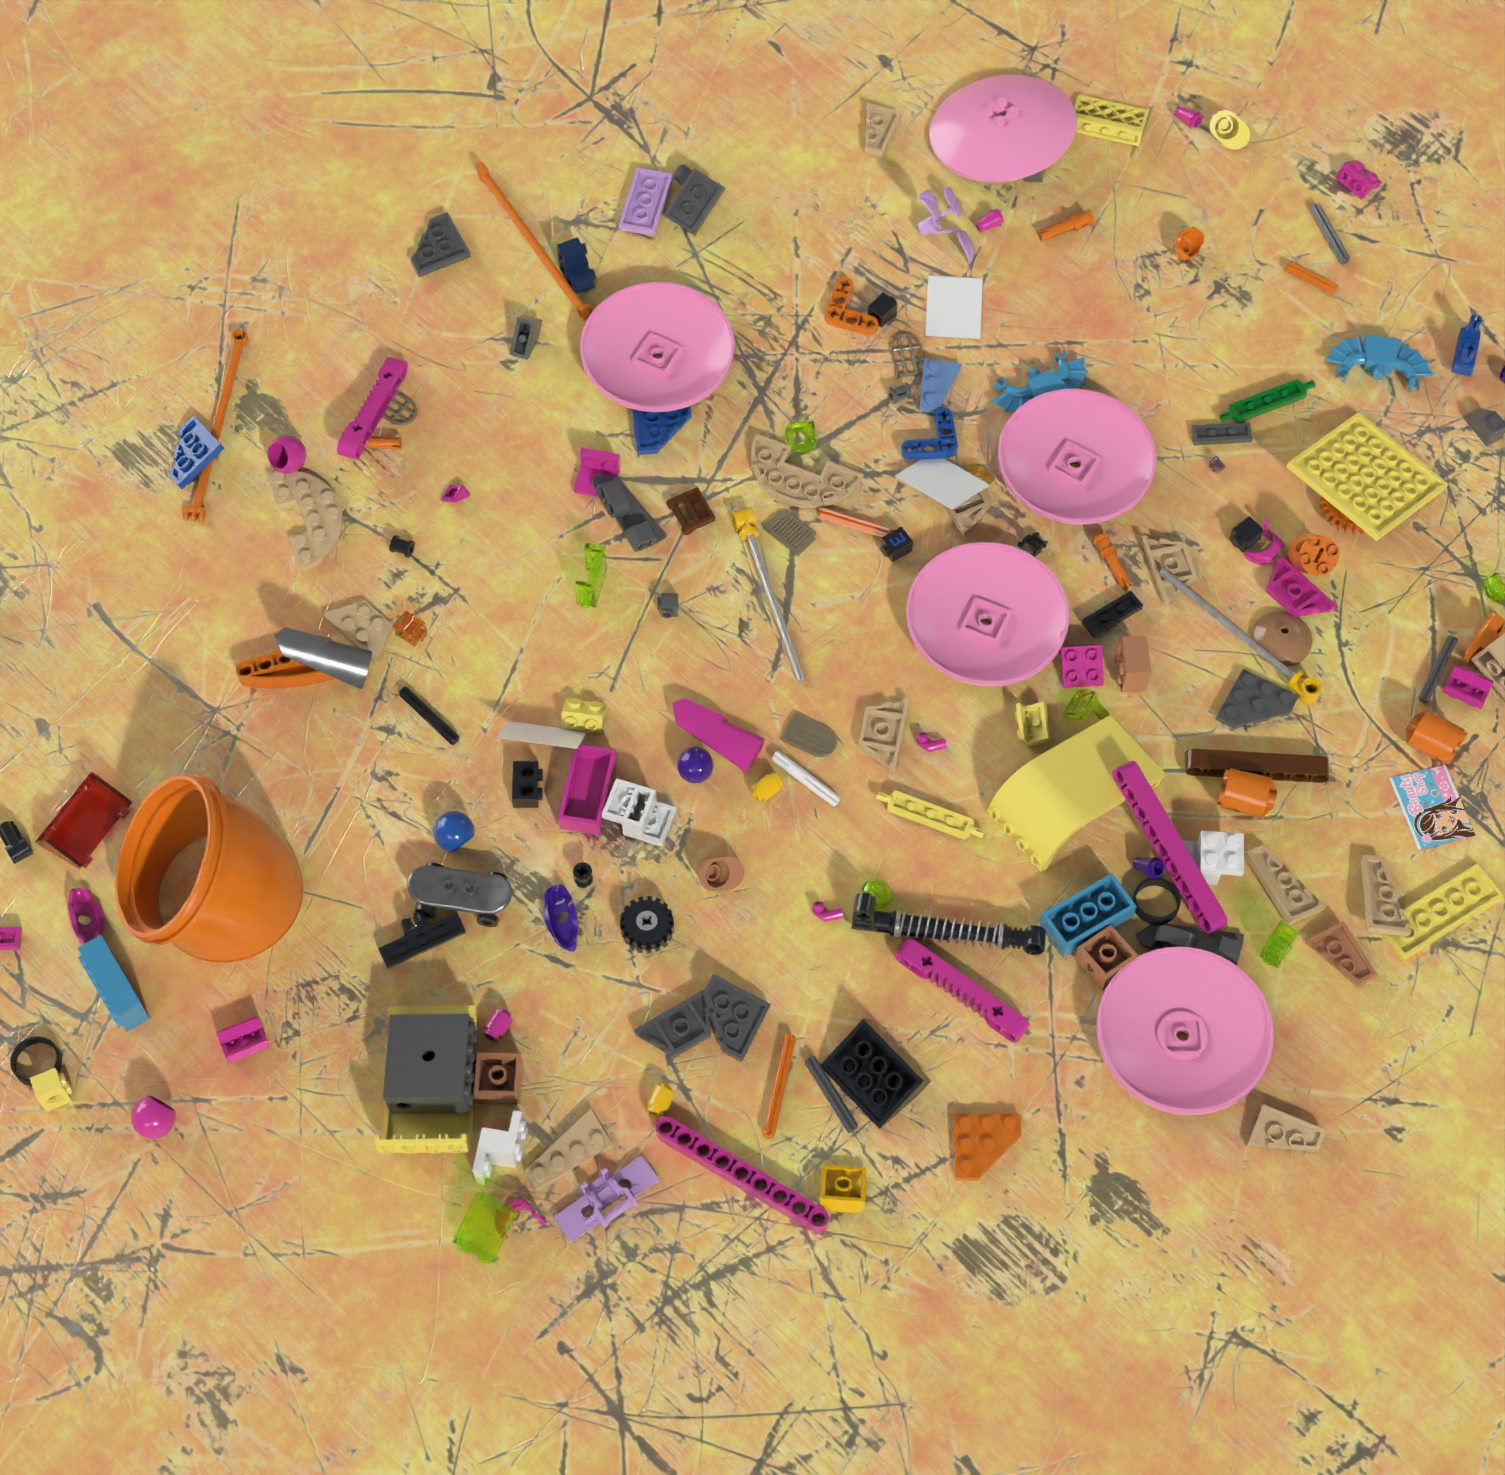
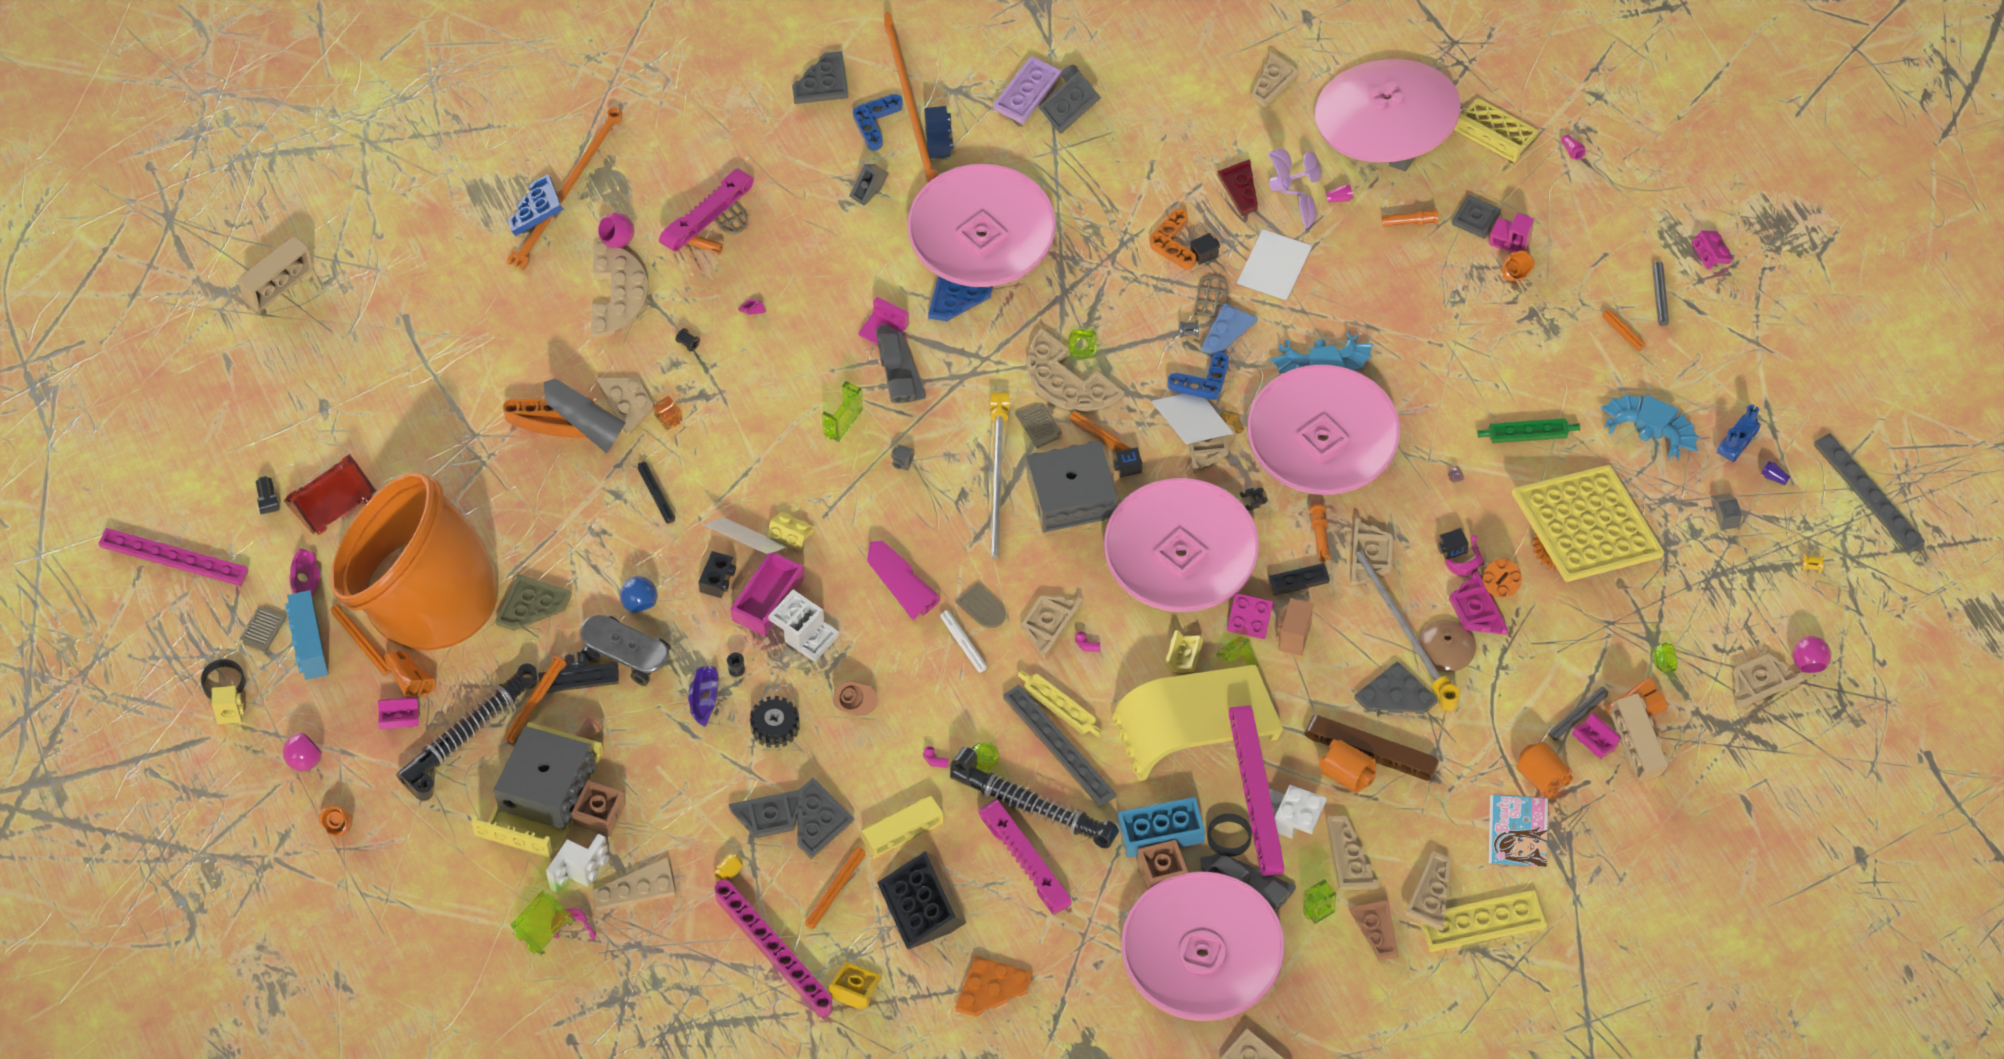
camera: 20 degrees right, 5 degrees down
dark pink brick [483,1008,513,1042] -> none
lavender piece [553,1155,660,1243] -> none
reddish brown plate [666,487,715,535] -> none
dark purple piece [677,747,714,784] -> none
yellow brick [751,773,783,803] -> none
dark grey axle [805,1056,858,1133] -> none
dark purple cone [1133,857,1165,878] -> none
dark grey tile [1191,422,1253,446] -> none
light yellow piece [1209,110,1250,150] -> none
none -> dark tan window [240,606,287,653]
none -> orange hair [319,806,353,836]
none -> orange axle [330,604,391,676]
none -> orange piece [384,651,436,697]
none -> black piece [396,663,537,801]
none -> olive plate [495,575,572,631]
none -> orange axle [504,656,567,743]
none -> nougat cone [575,716,603,739]
none -> blue beam [853,94,903,151]
none -> light yellow brick [862,796,943,858]
none -> dark grey plate [1003,685,1116,807]
none -> dark grey gear [1027,441,1117,533]
none -> dark red wing [1217,159,1258,216]
none -> dark grey tile [1452,195,1501,239]
none -> dark pink brick [1489,213,1534,253]

